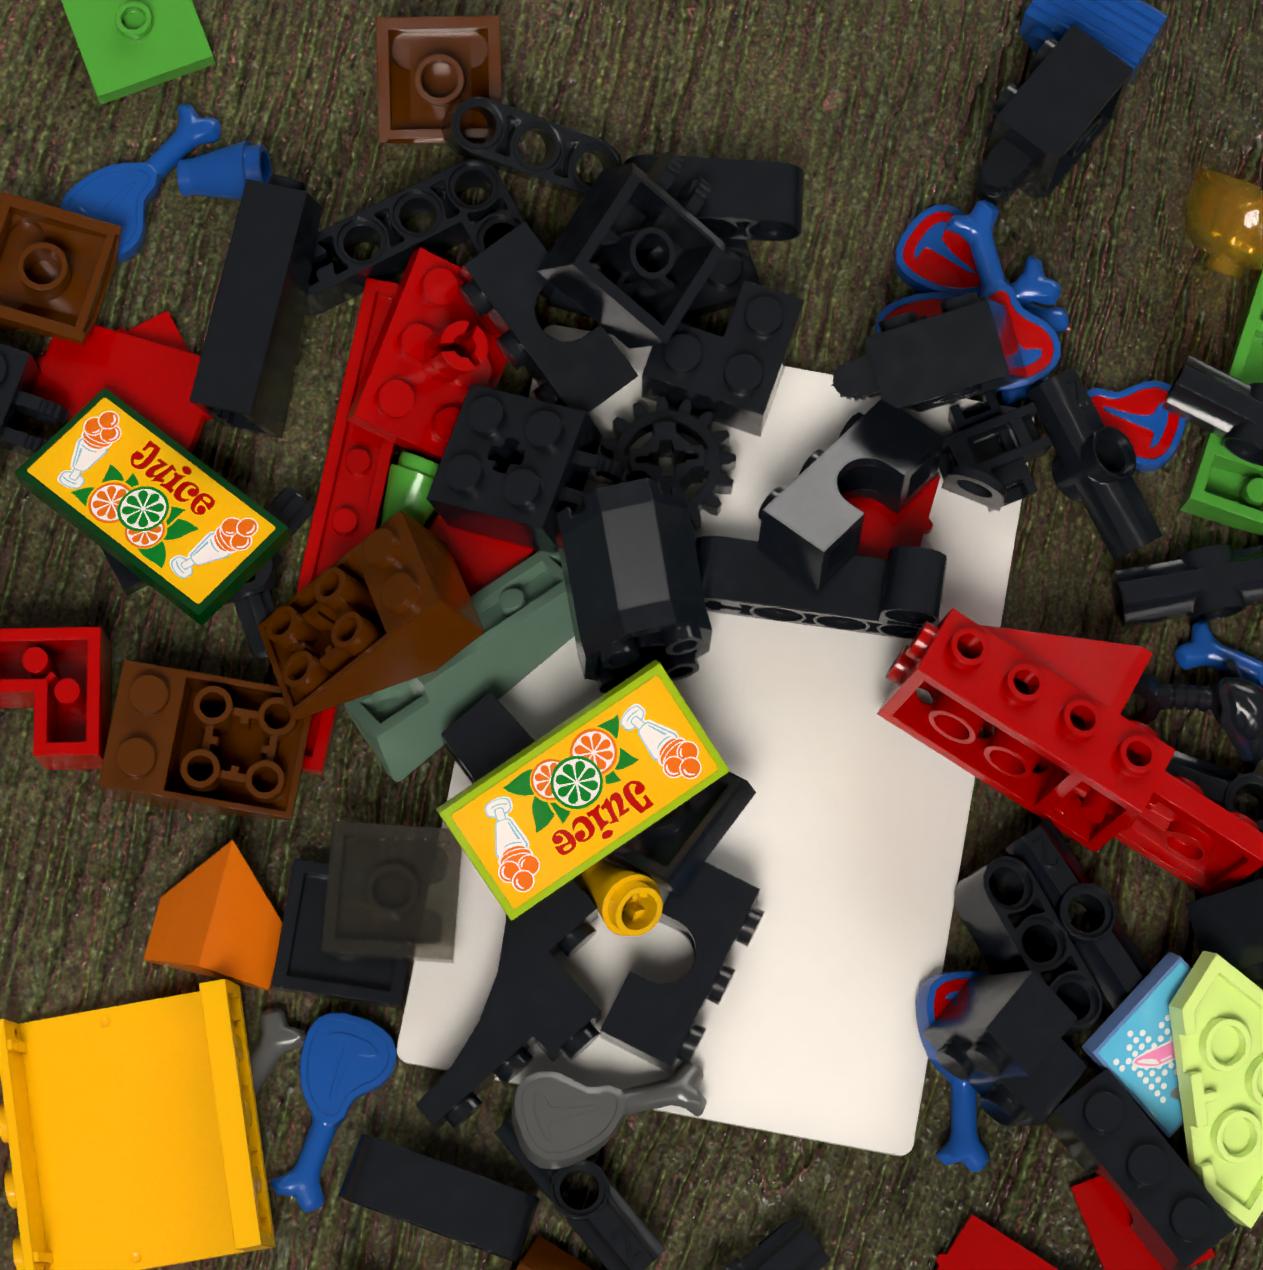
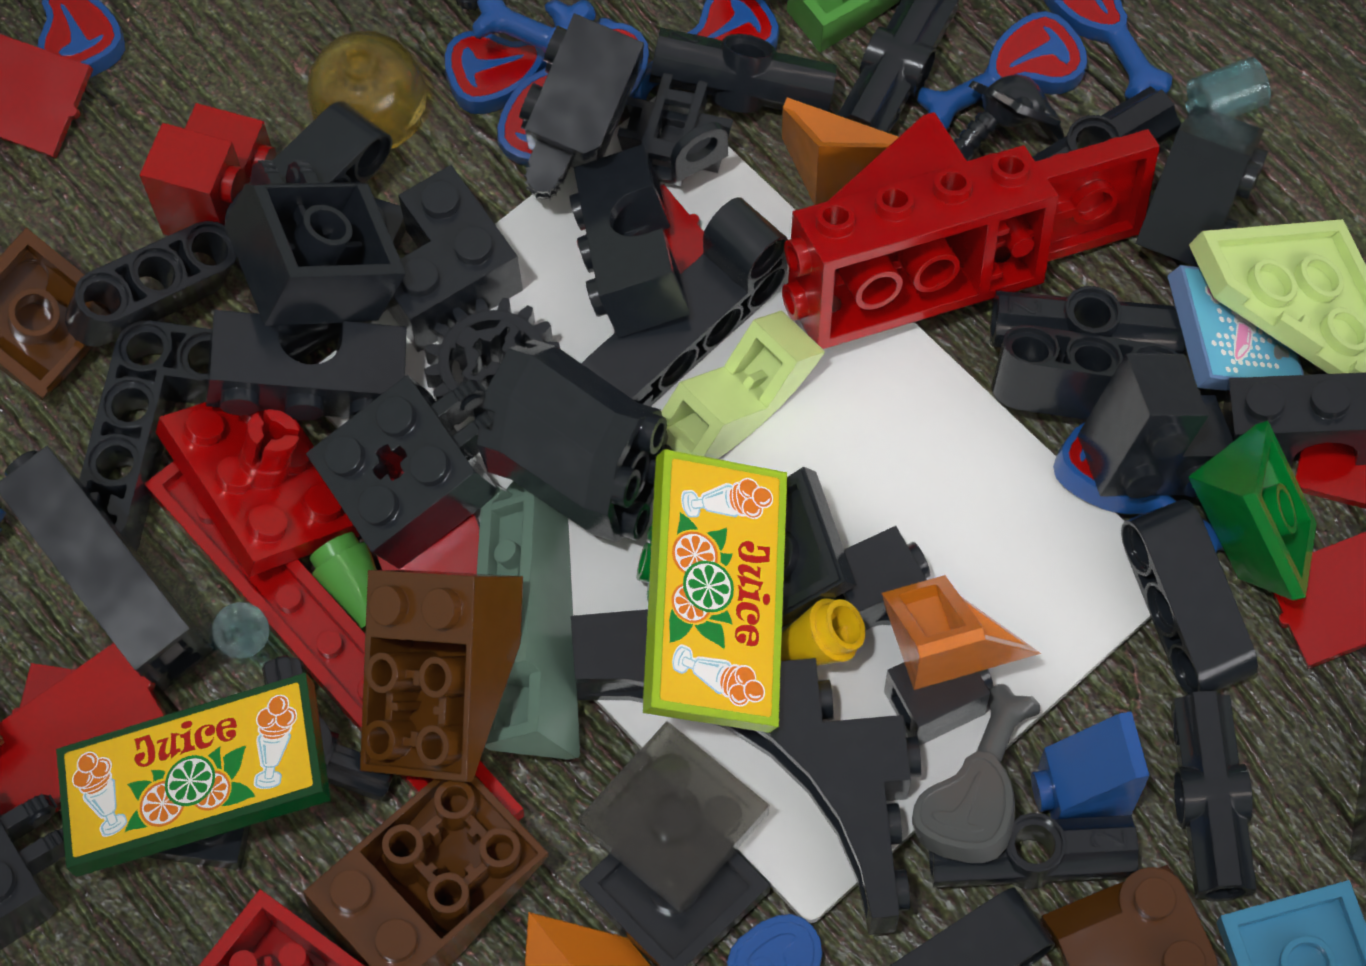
camera: 50 degrees left, 10 degrees down
none -> red brick [139,103,276,236]
none -> clear light blue piece [209,602,269,661]
none -> clear yellow cylinder [307,31,428,149]
none -> yellowish green brick [661,310,825,459]
none -> orange slope [782,97,898,205]
none -> orange slope [882,575,1041,690]
none -> blue slope [1031,711,1149,819]
none -> black beam [1121,499,1258,695]
none -> green slope [1188,421,1317,600]

